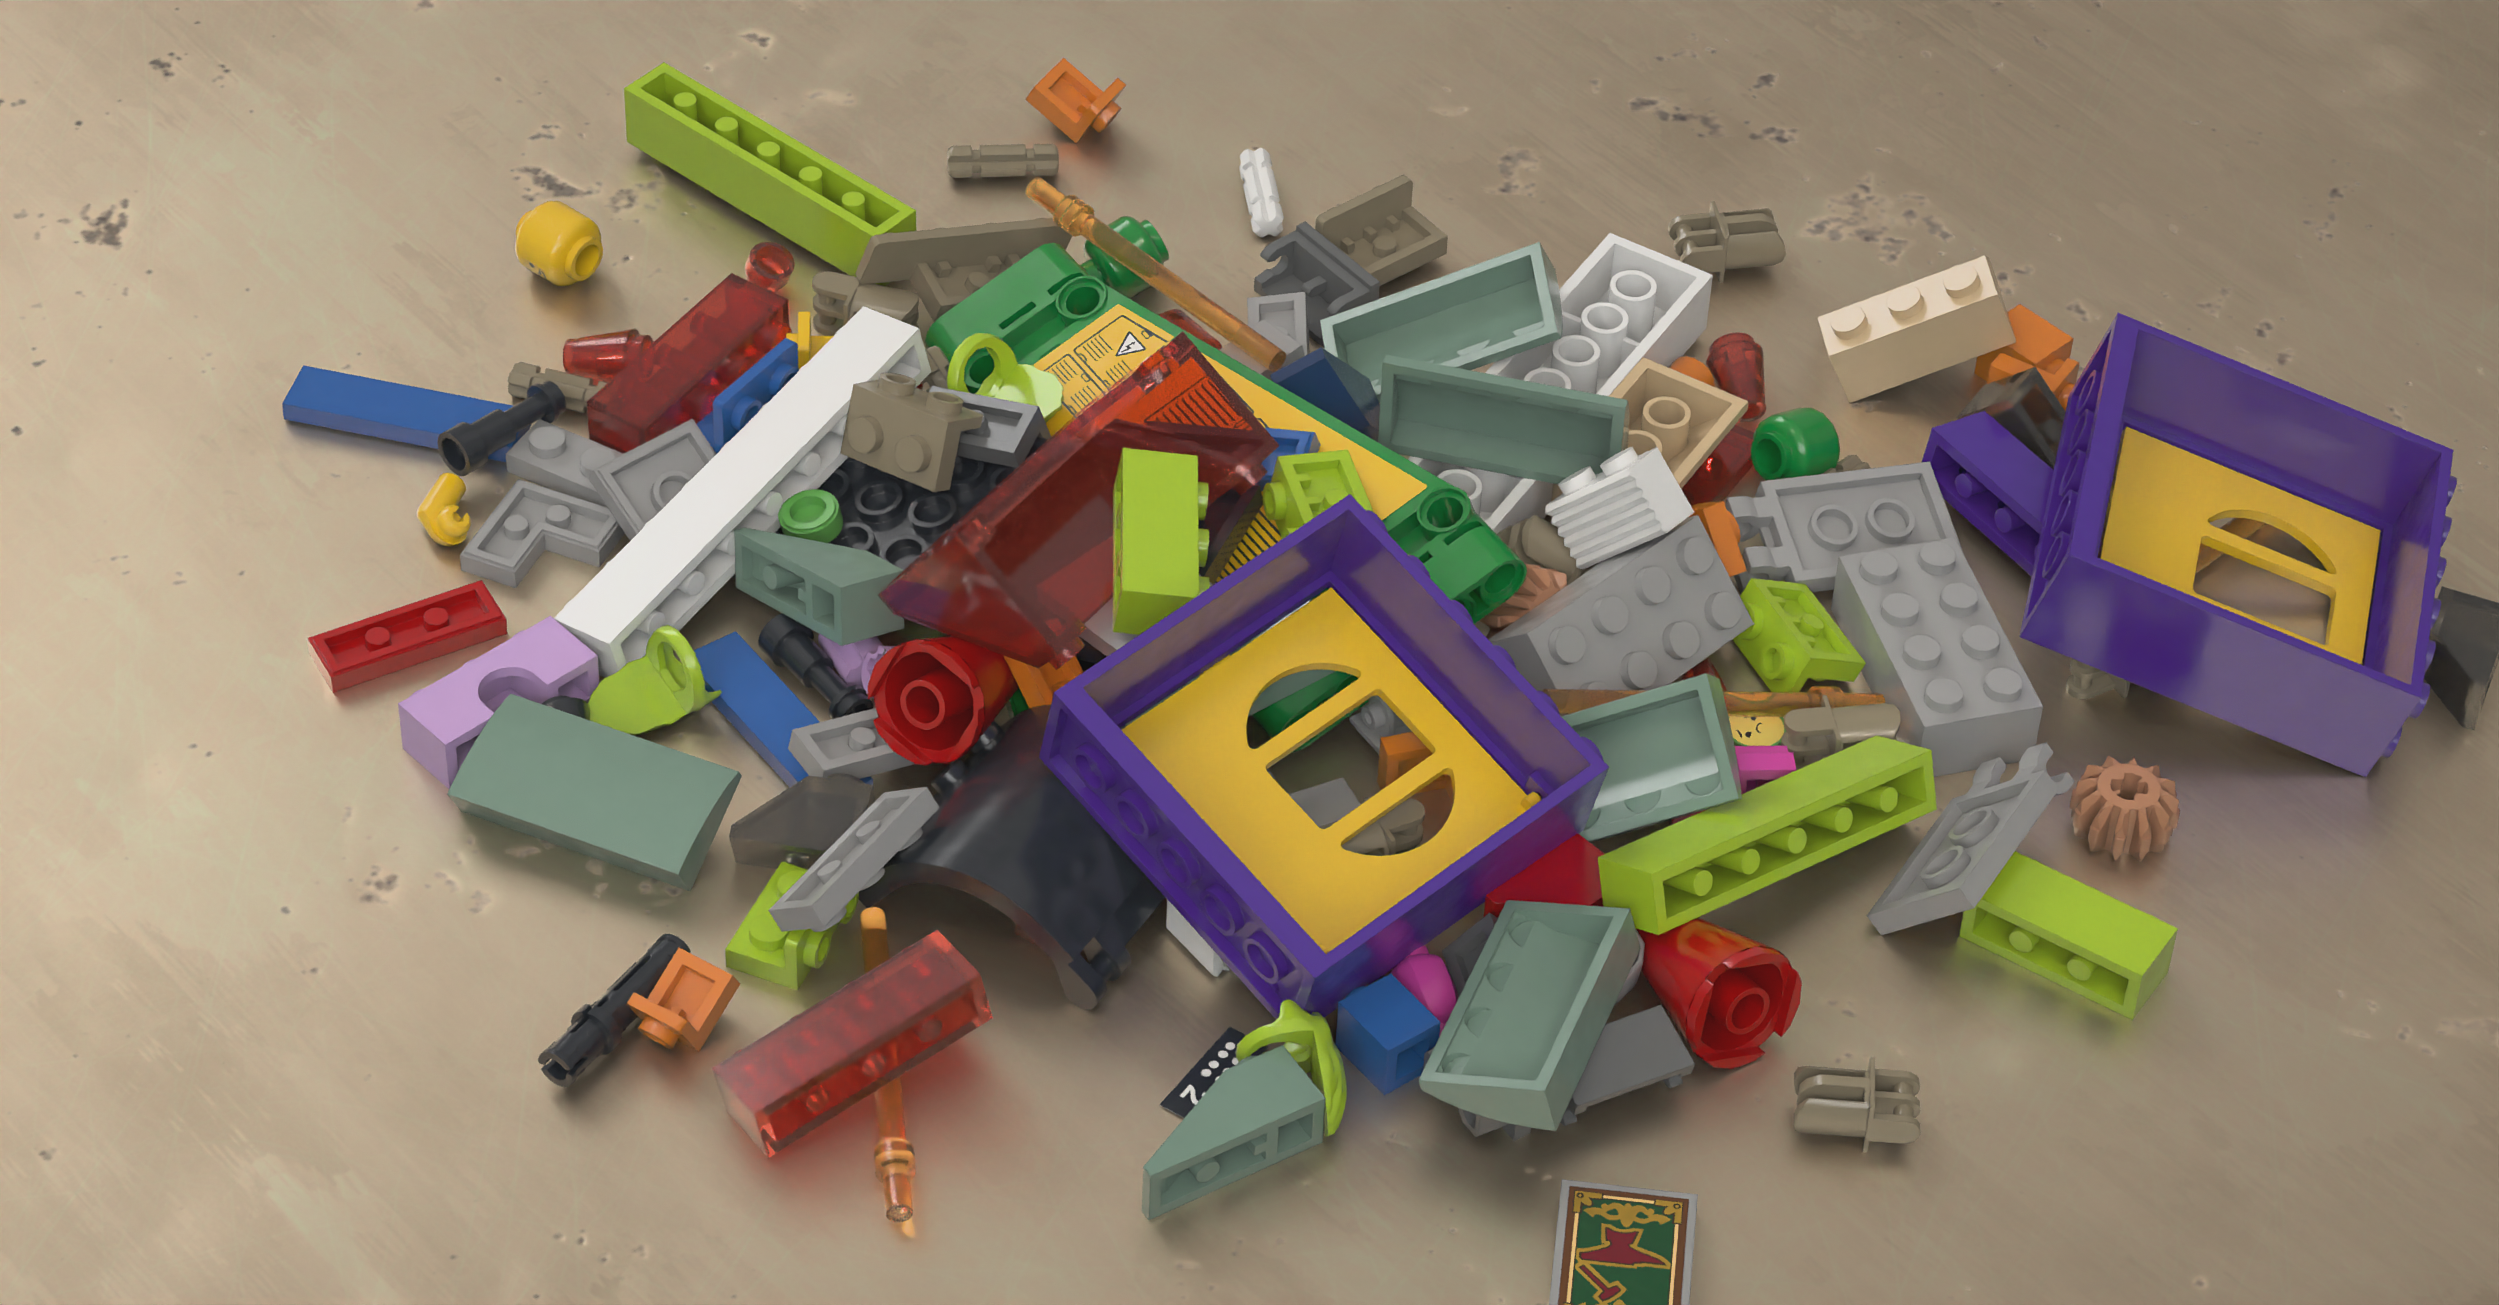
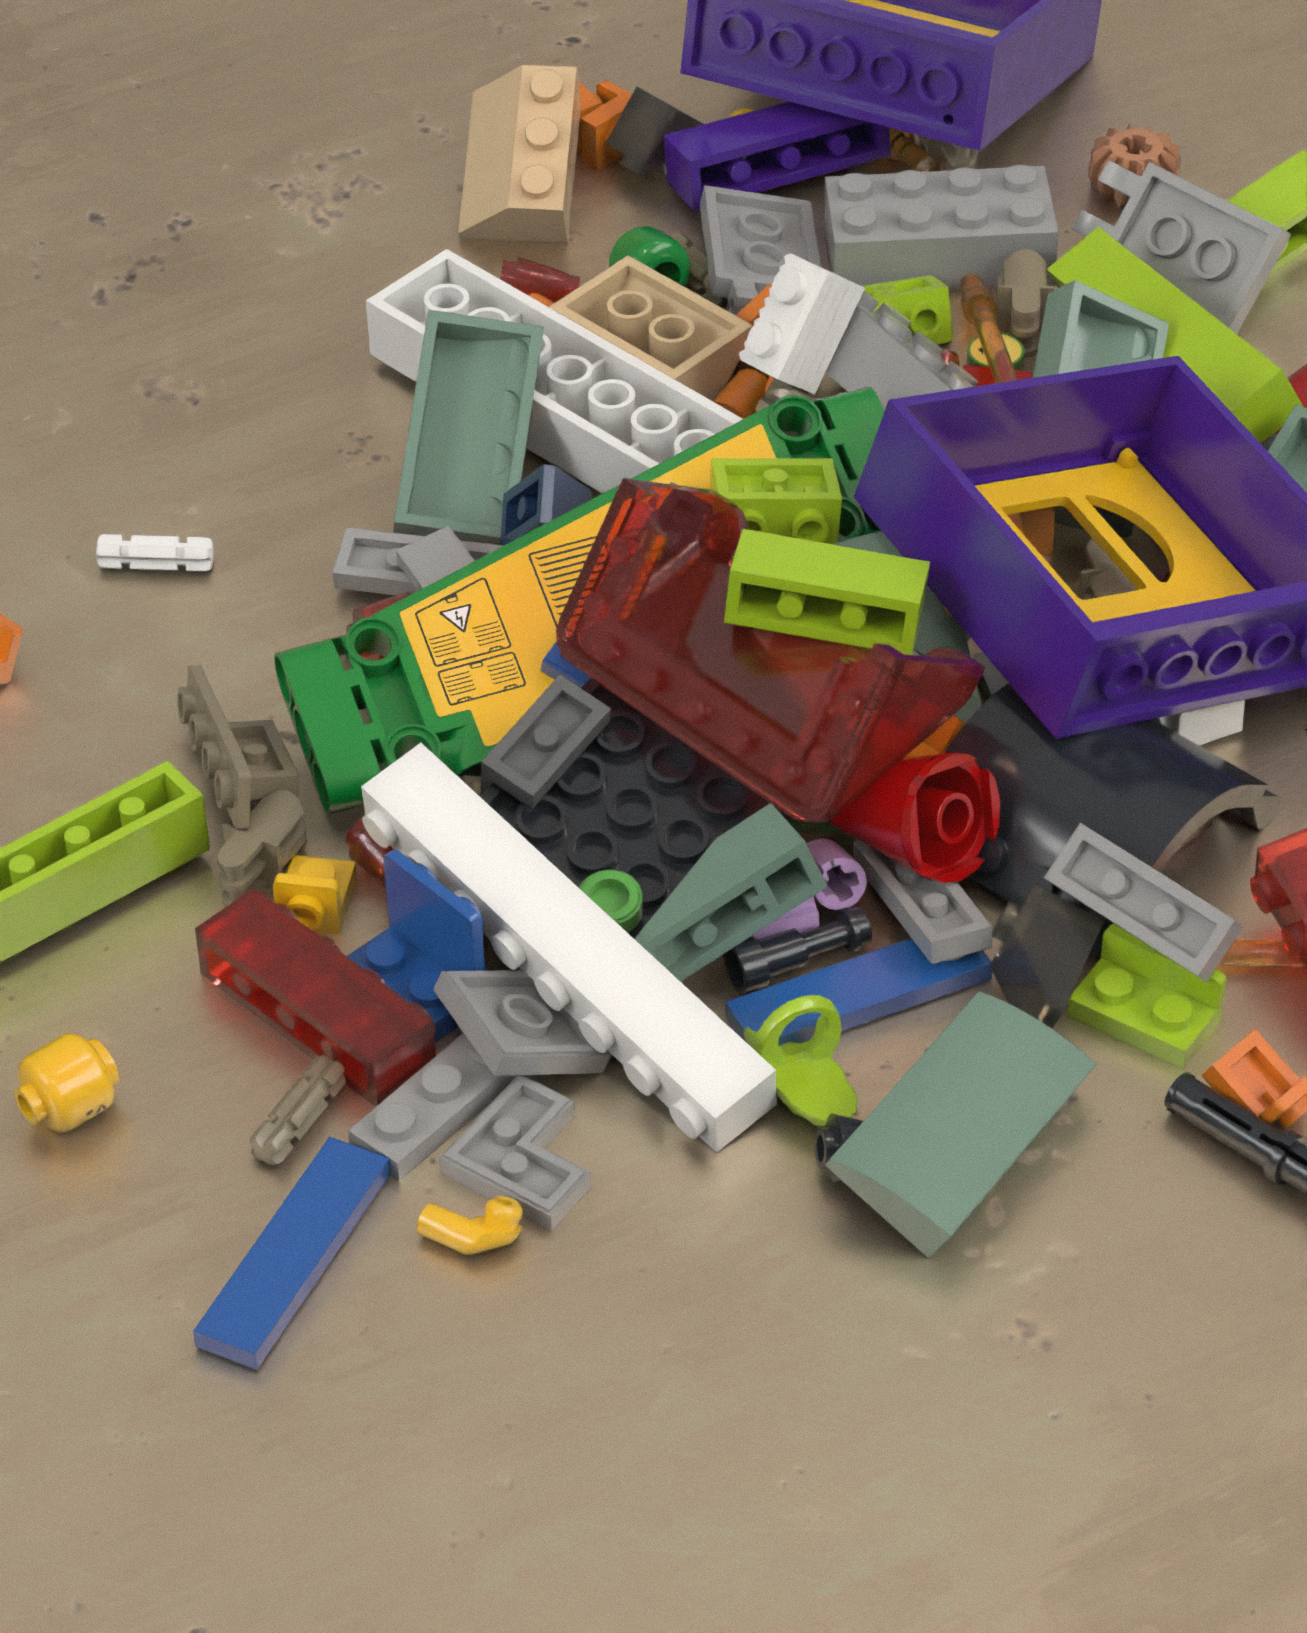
camera: 75 degrees left, 0 degrees up
red tile [307,580,508,693] -> none
lavender arch [398,616,599,789] -> none
black piece [437,381,566,476] -> none
clear red cone [563,329,656,388] -> none
clear red hinge [745,242,795,293] -> none
dark tan bracket [840,373,983,492] -> none
dark tan axle [947,144,1059,178] -> none
lime piece [947,333,1064,423] -> none
clear orange bar [1026,177,1286,372] -> none
green head [1080,216,1169,299] -> none
dark grey hinge [1254,221,1380,349] -> none
dark tan bracket [1315,175,1448,286] -> none
sand green slope [1378,354,1629,484] -> none
dark tan arm [1668,201,1786,282] -> none

